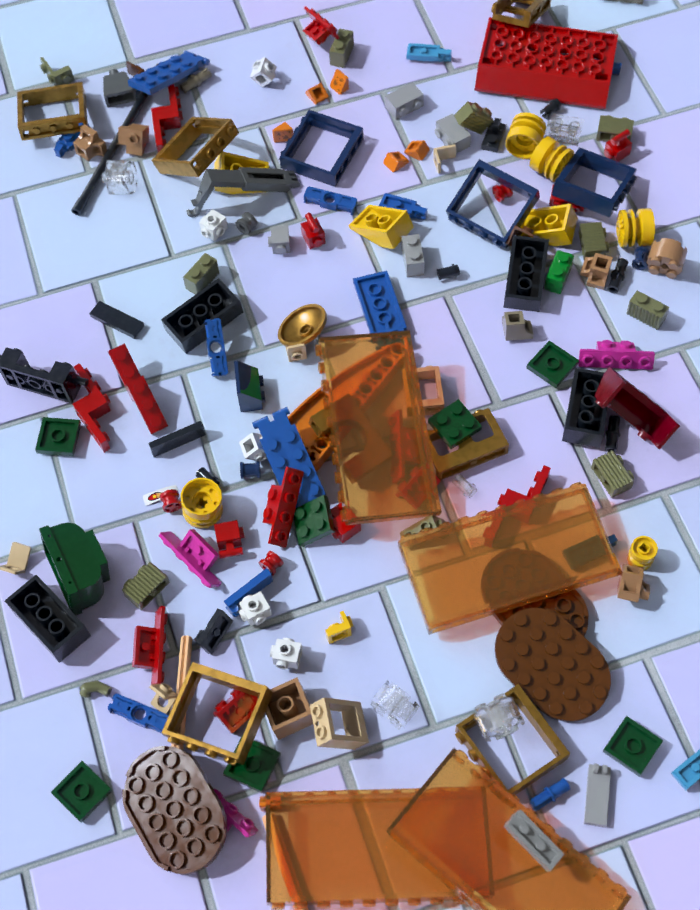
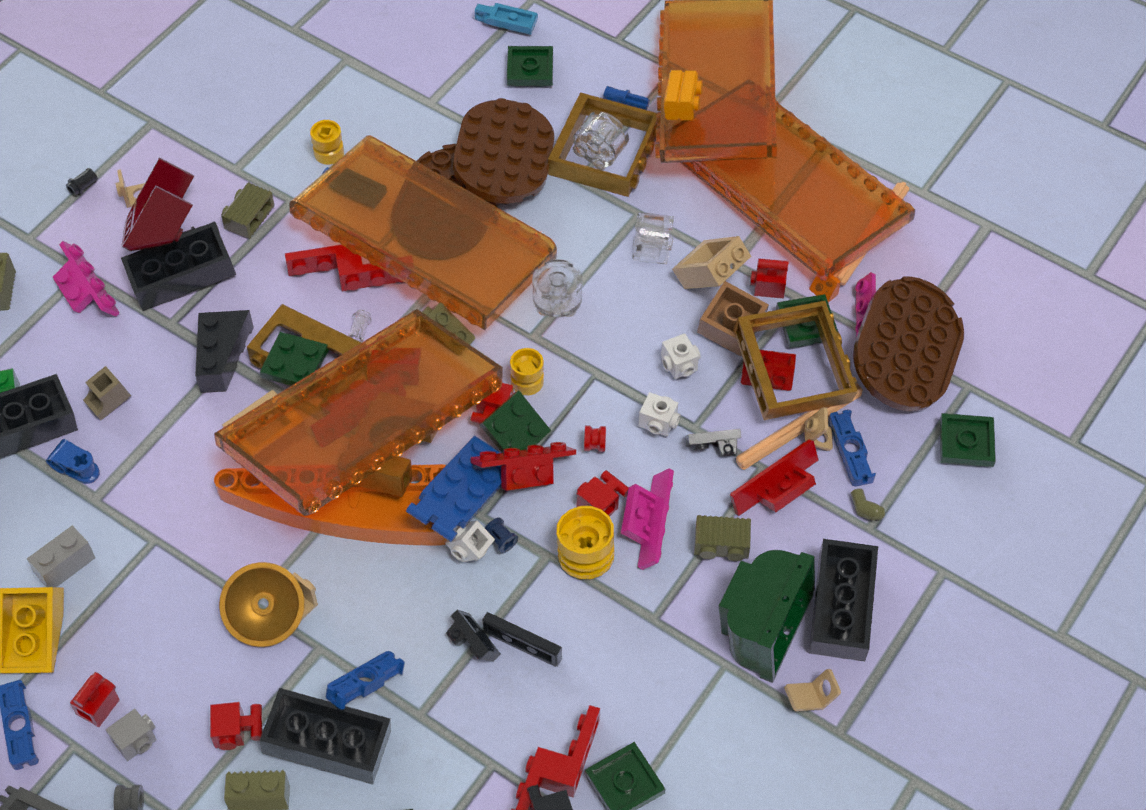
camera: 130 degrees left, 5 degrees down
red bracket [108,343,168,434] -> none
white sticker [143,485,178,506] -> none
red wheel [160,489,182,513] -> none
black pin [196,467,220,486] -> none
blue hinge [224,568,273,617] -> none
dark blue slope [234,361,266,412] -> none
yellow bracket [325,611,354,644] -> none
blue hinge [353,270,412,351] -> none
black pin [436,264,460,280] -> none
light grey hinge [504,809,564,872] -> none
dark green plate [526,340,579,388] -> none
light grey hinge [584,763,611,828] -> none
medium nougat brick [617,564,650,602] -> none
none -> blue piece [46,439,100,484]
none -> tan bracket [116,169,145,208]
none -> black wedge [195,310,254,393]
none -> red brick [210,702,262,750]
none -> black hinge [446,609,501,662]
none -> yellow wheel [510,348,544,396]
none -> clear brick [532,259,582,317]
none -> light orange brick [664,70,703,120]
none -> red brick [750,258,789,299]

